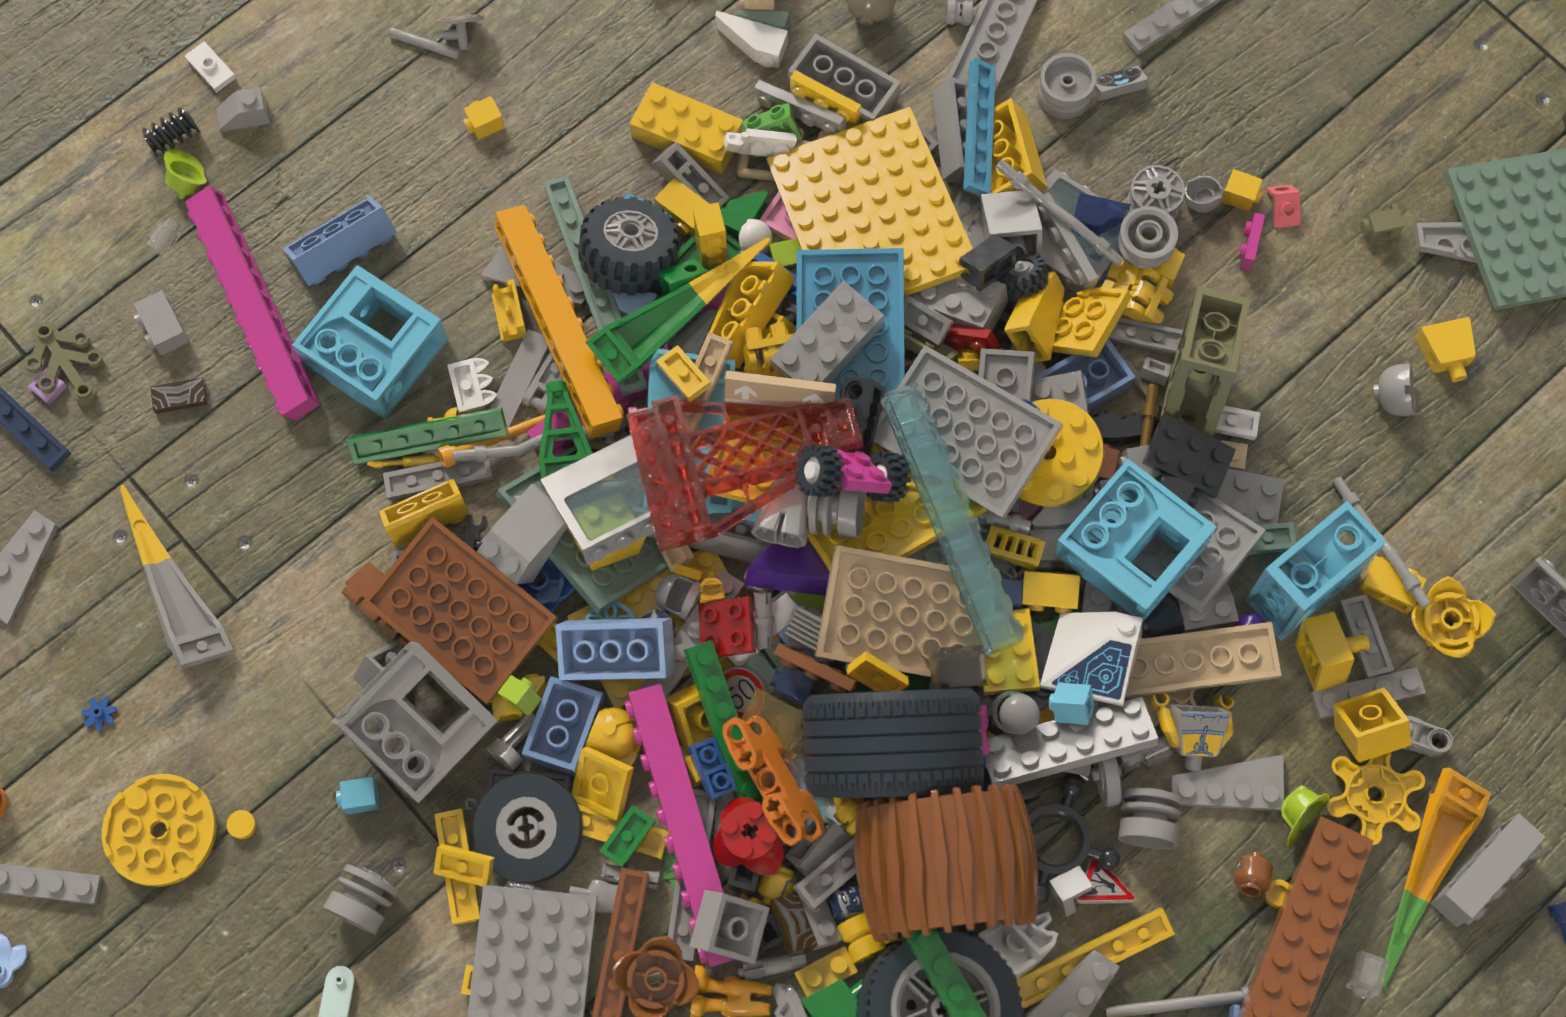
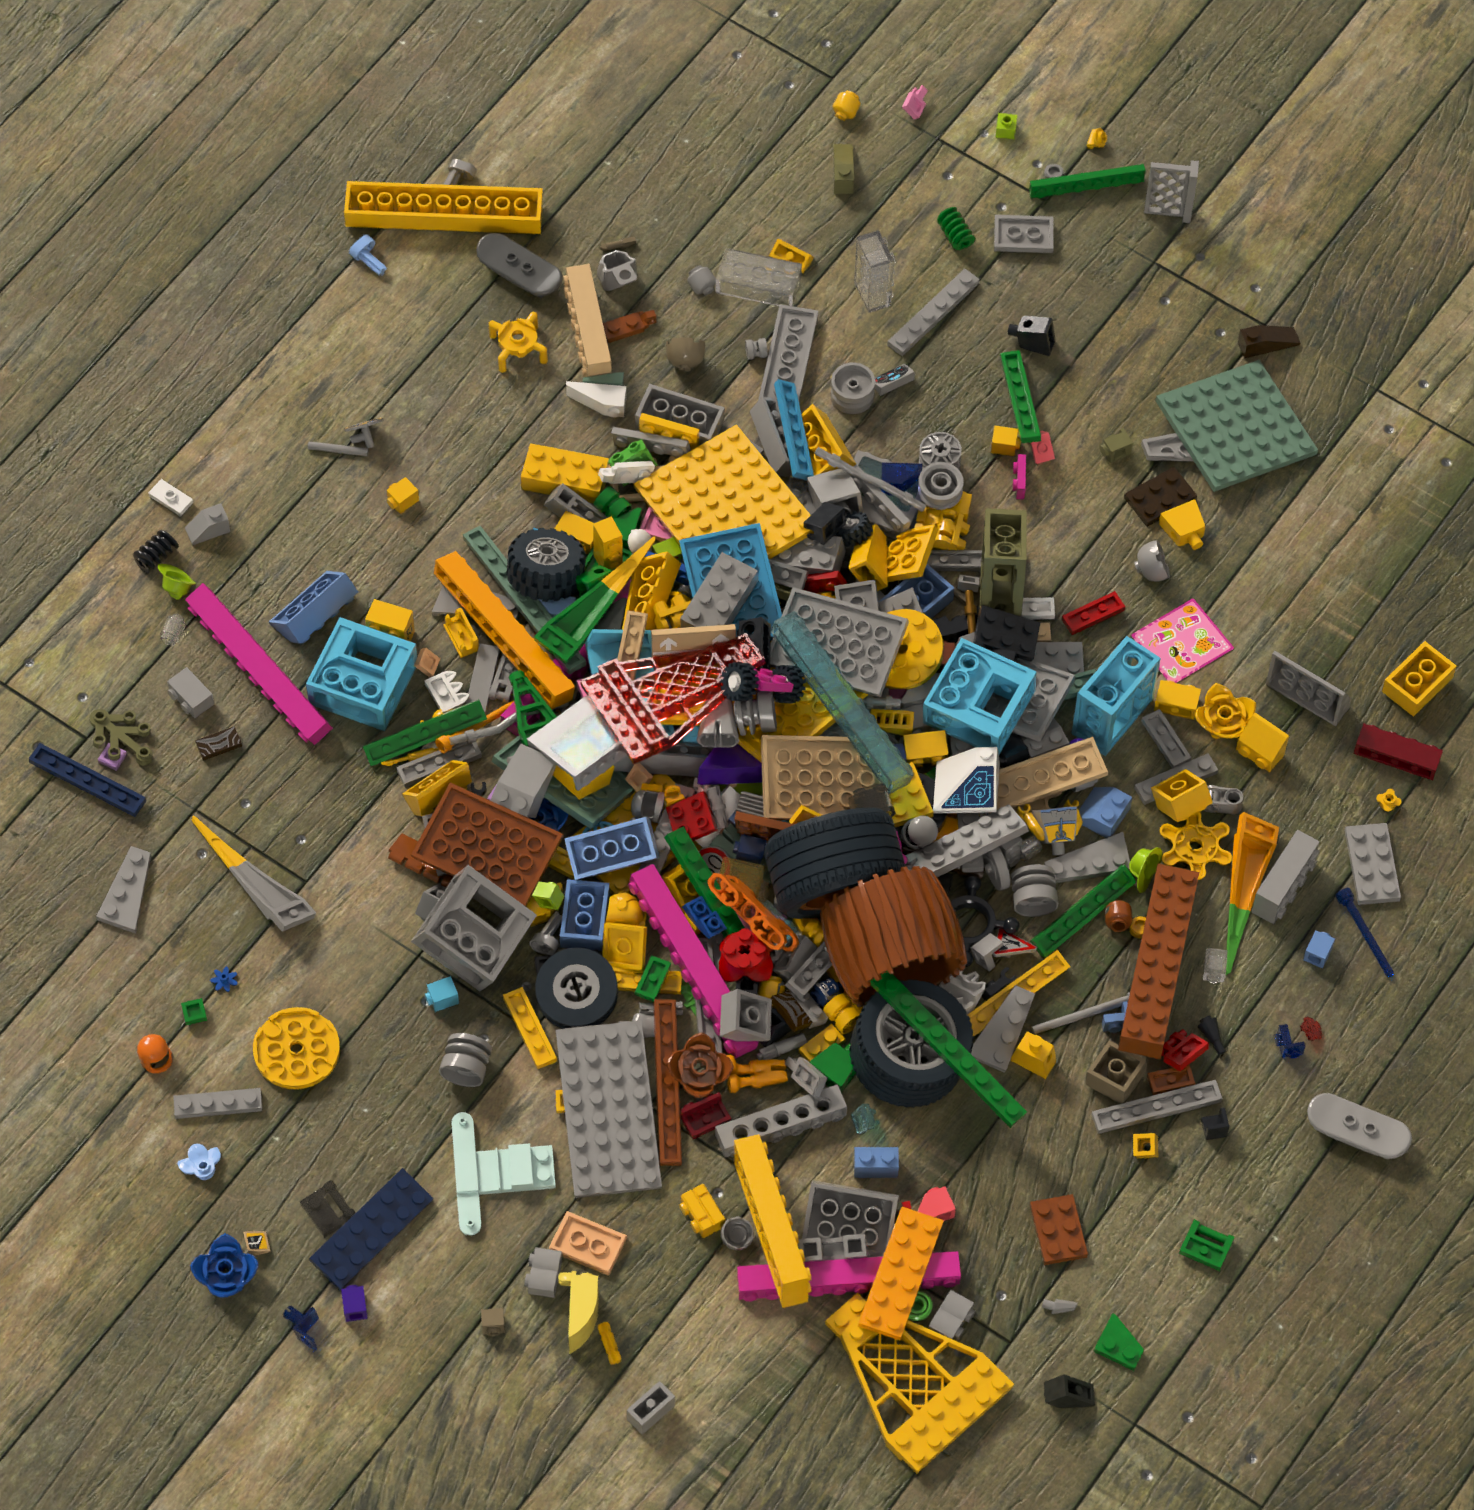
camera: 15 degrees left, 10 degrees down
yellow tile [227,810,257,840] -> none
yellow plate [433,844,494,887] -> none
yellow plate [656,345,712,402] -> none
medium azure brick [1049,683,1095,725] -> none
light grey hair [1184,176,1223,213] -> none
yellow brick [1295,612,1370,692] -> none
light grey bar [1332,477,1431,609] -> none
none -> green plate [181,998,207,1026]
none -> yellow brick [365,599,415,642]
none -> light nougat plate [414,648,440,677]
none -> green wheel [593,486,632,519]
none -> black plate [982,967,1017,1001]
none -> green plate [1000,350,1041,444]
none -> black torso [1008,316,1056,356]
none -> green plate [1030,865,1137,958]
none -> red plate [1062,591,1126,635]
none -> medium blue slope [1079,787,1132,838]
none -> dark brown plate [1124,467,1197,527]
none -> sticker [1131,599,1234,683]
none -> yellow slope [1236,713,1289,773]
none -> medium blue brick [1303,930,1335,969]

